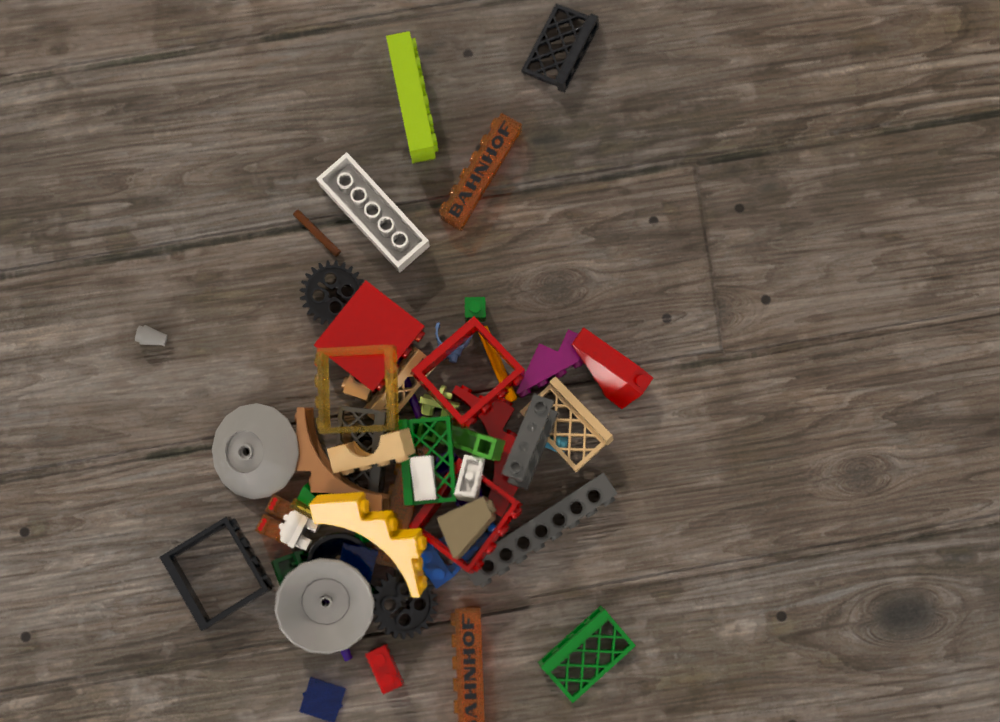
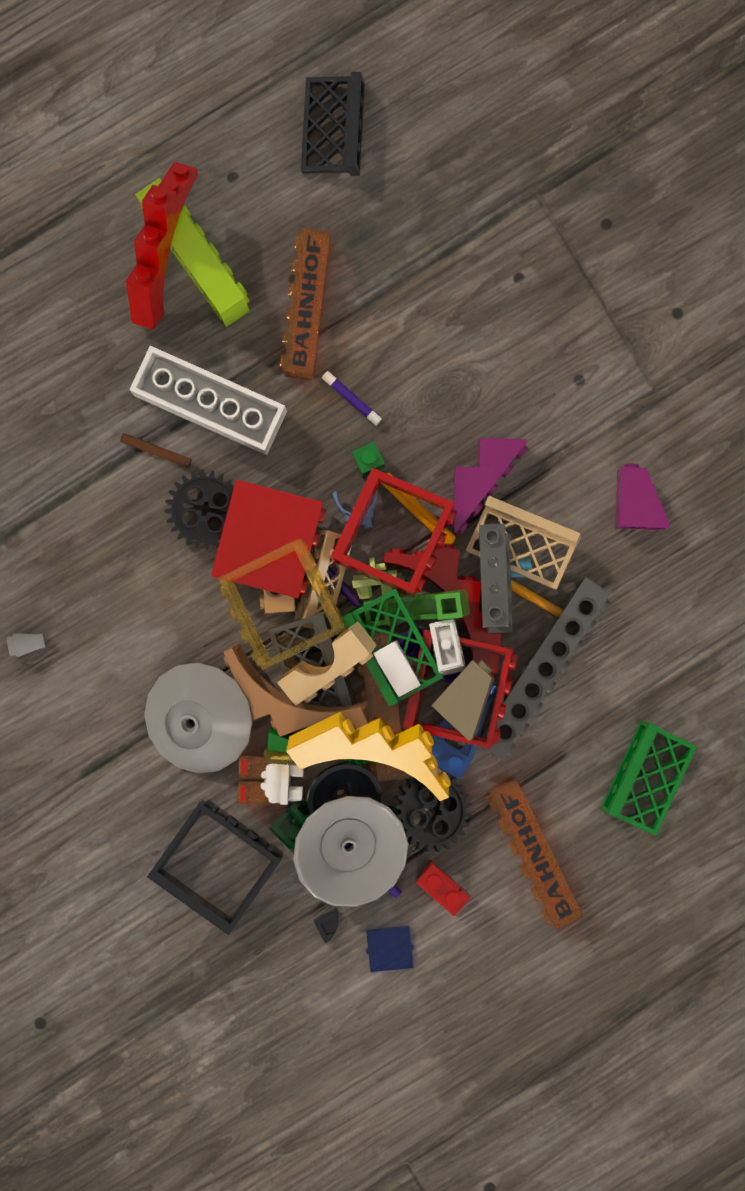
camera: 25 degrees left, 5 degrees up
clear blue piece [339,543,378,584] -> none
red wedge [571,328,653,409] -> none
none -> red arch [126,162,198,330]
none -> black tile [313,908,338,943]
none -> dark purple bar [322,371,382,426]
none -> light orange bar [511,579,563,617]
none -> magenta slope [615,463,669,531]

